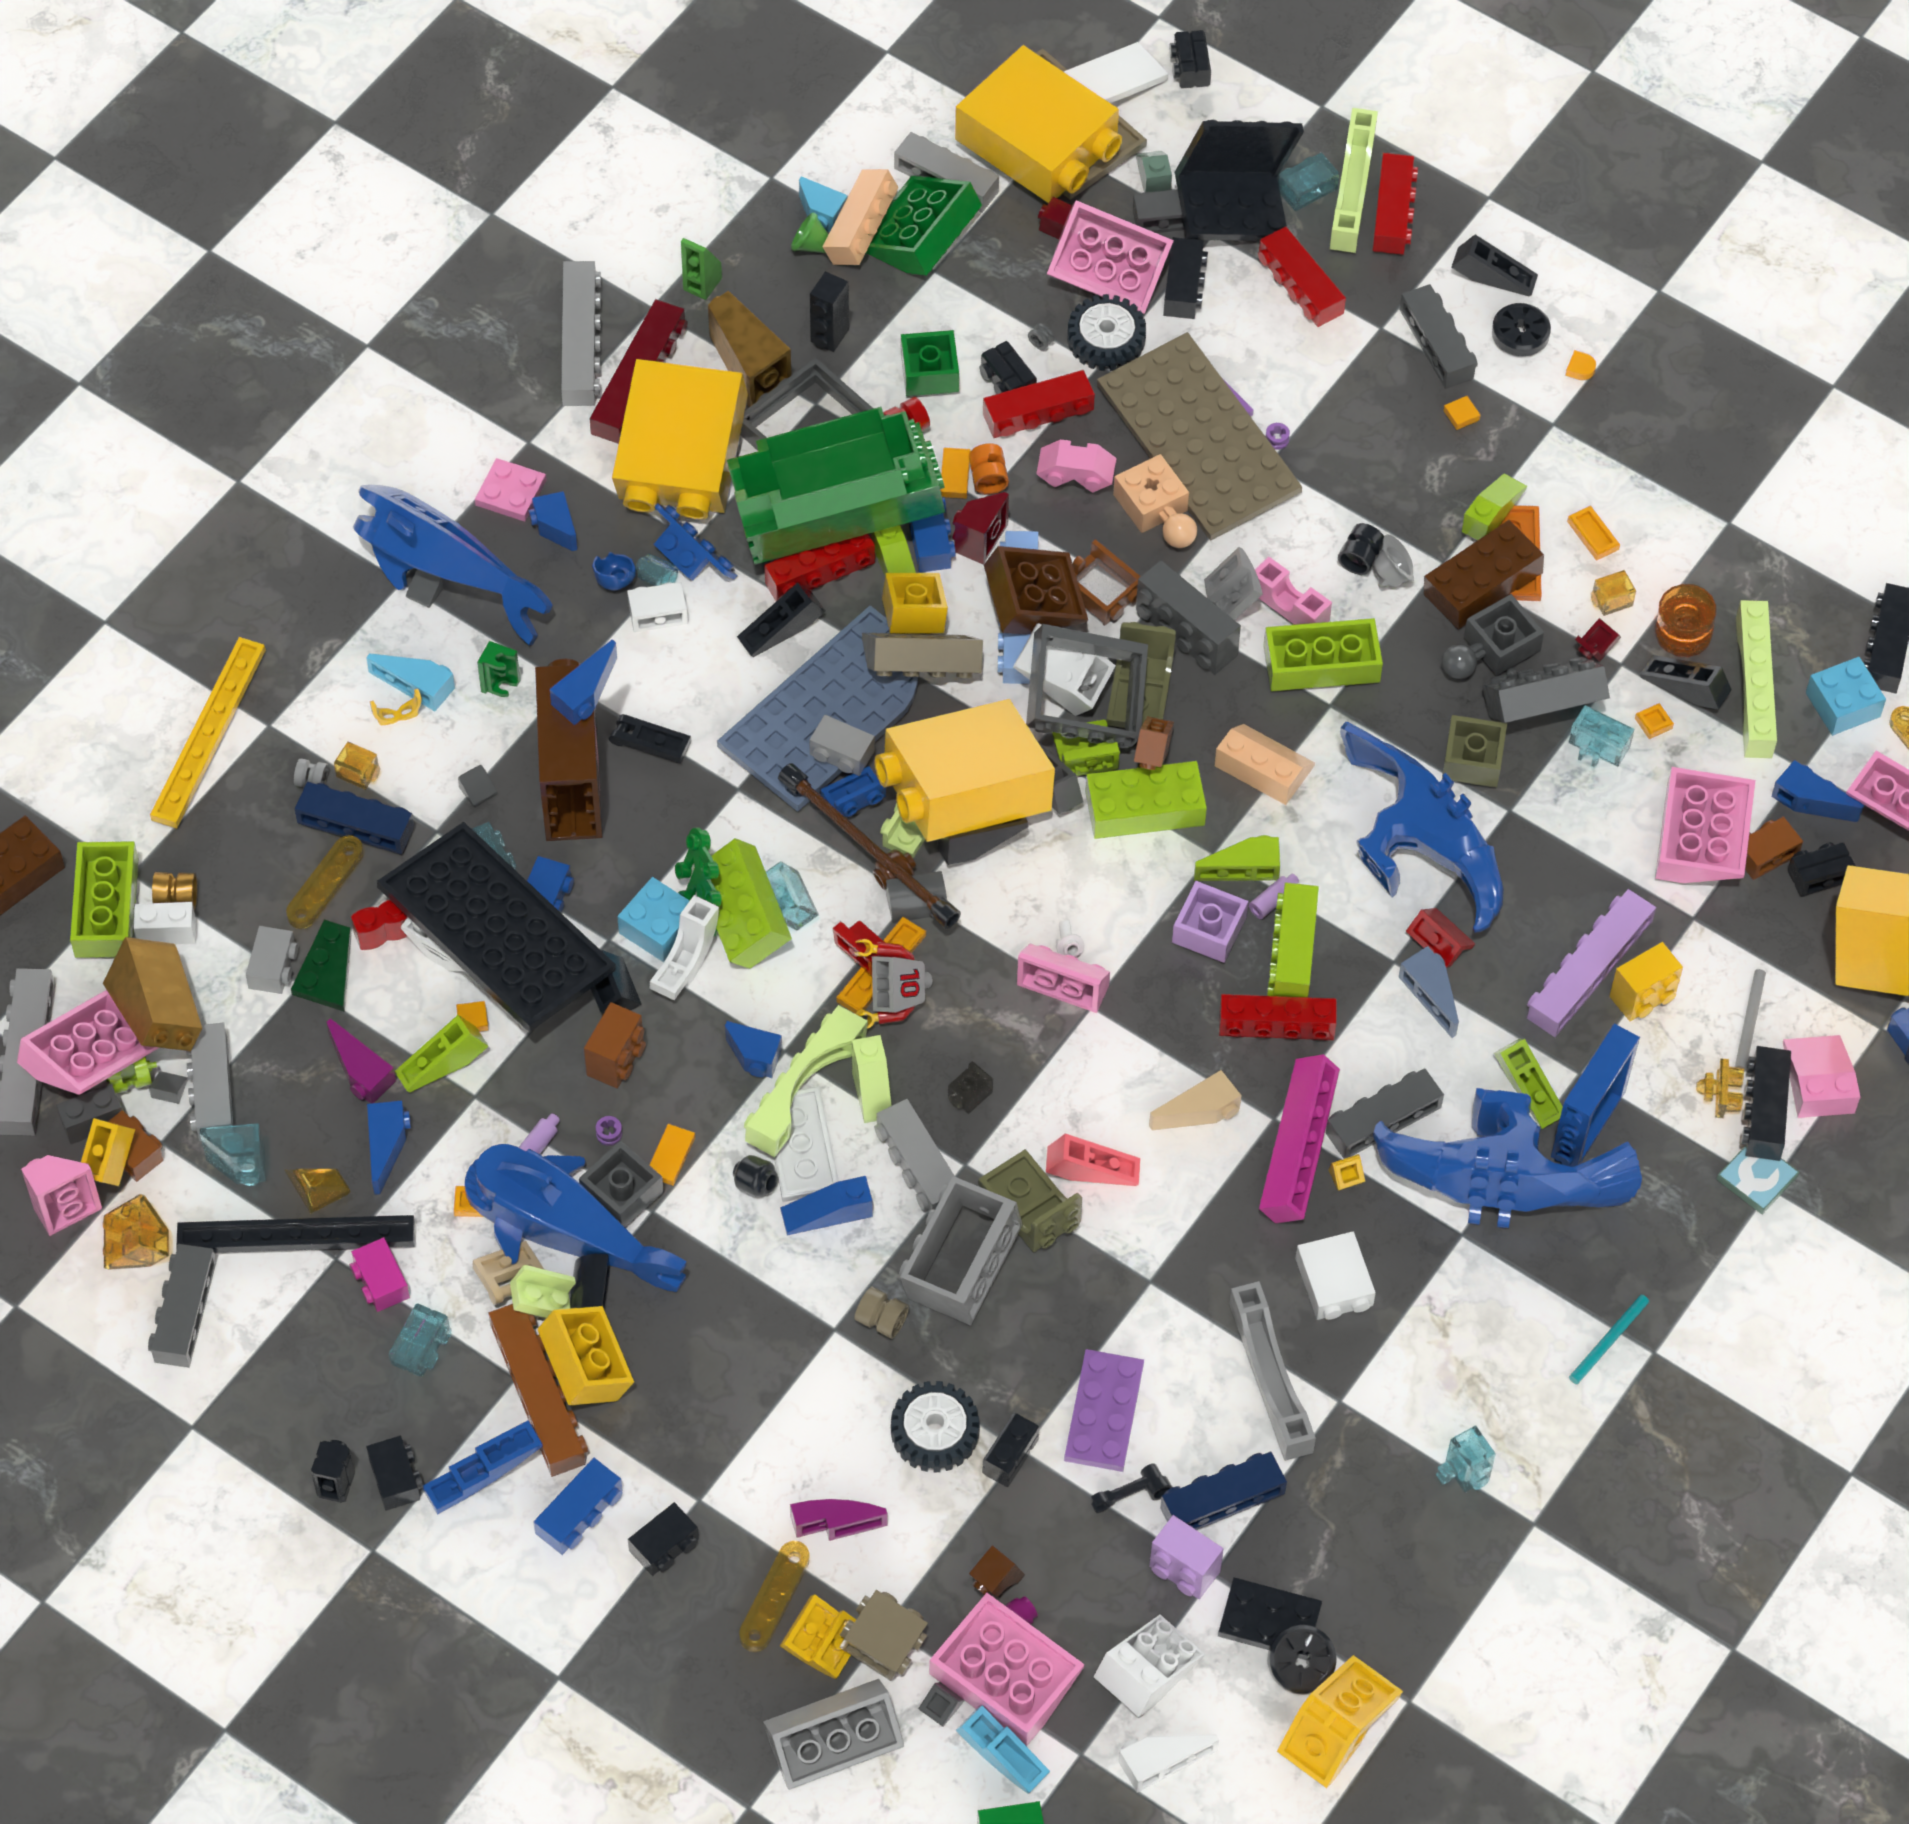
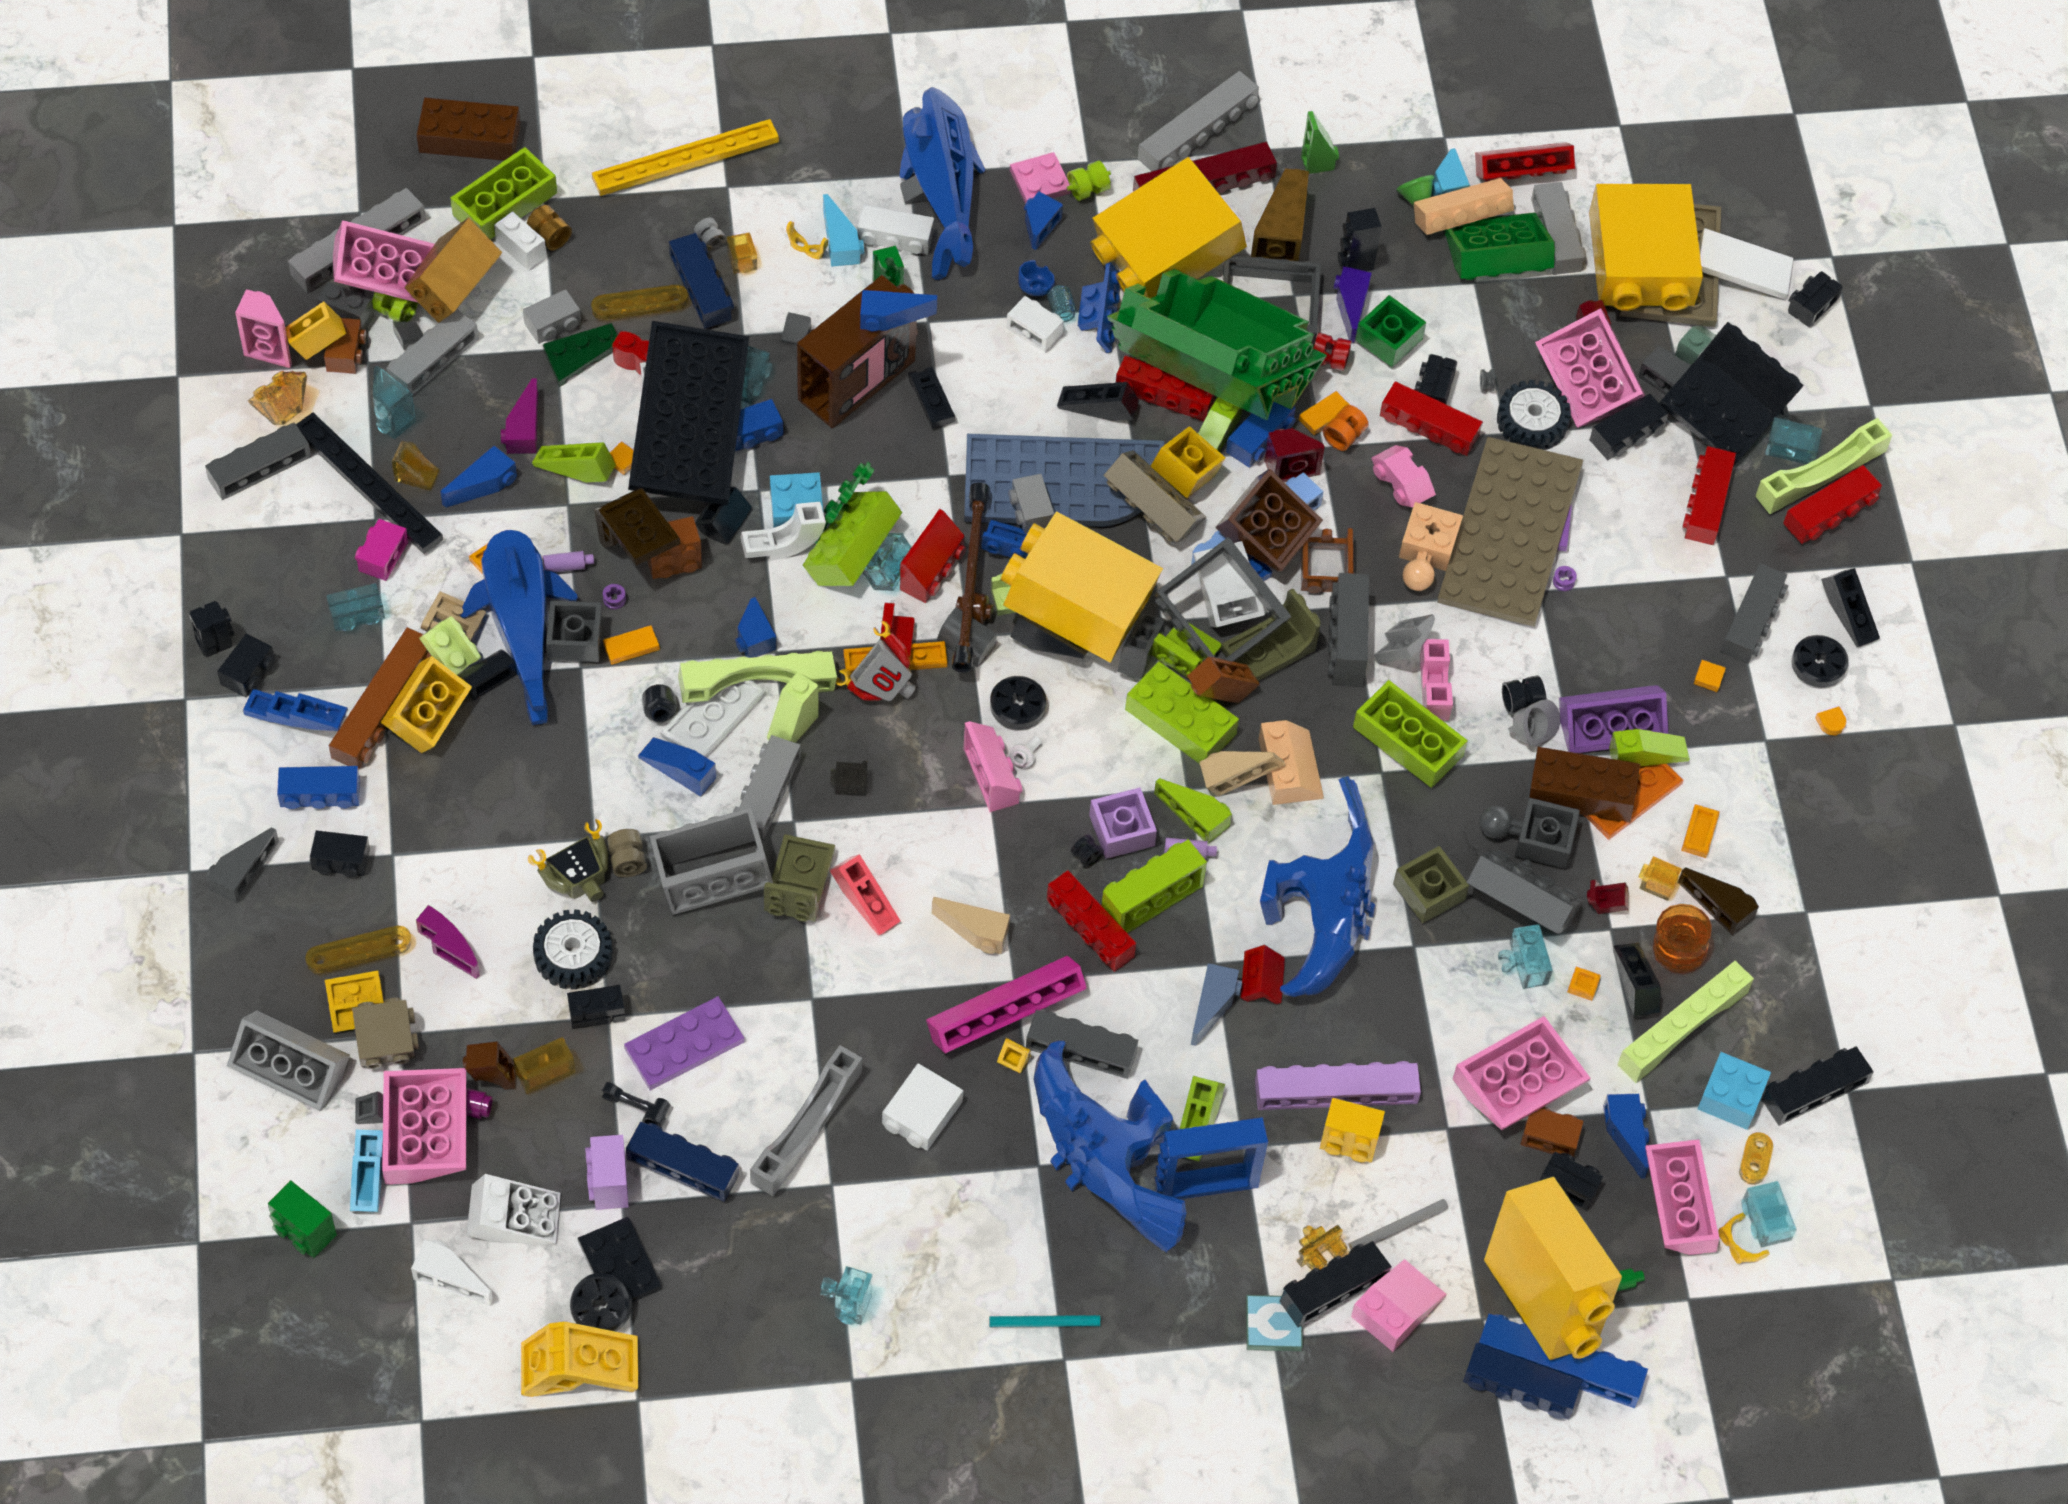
camera: 45 degrees right, 0 degrees up
none -> dark grey slope [206,827,279,903]
none -> clear yellow brick [513,1037,576,1094]
none -> torso [528,819,609,902]
none -> dark brown bracket [594,488,680,566]
none -> white brick [857,205,934,255]
none -> red slope [900,509,966,603]
none -> black wheel [990,676,1046,729]
none -> lime wheel [1067,160,1111,201]
none -> black wheel [1071,835,1104,868]
none -> tan slope [1199,751,1285,797]
none -> dark purple slope [1333,267,1372,343]
none -> red brick [1475,142,1575,182]
none -> medium lavender slope [1559,685,1668,753]
none -> dark brown slope [1678,867,1759,936]

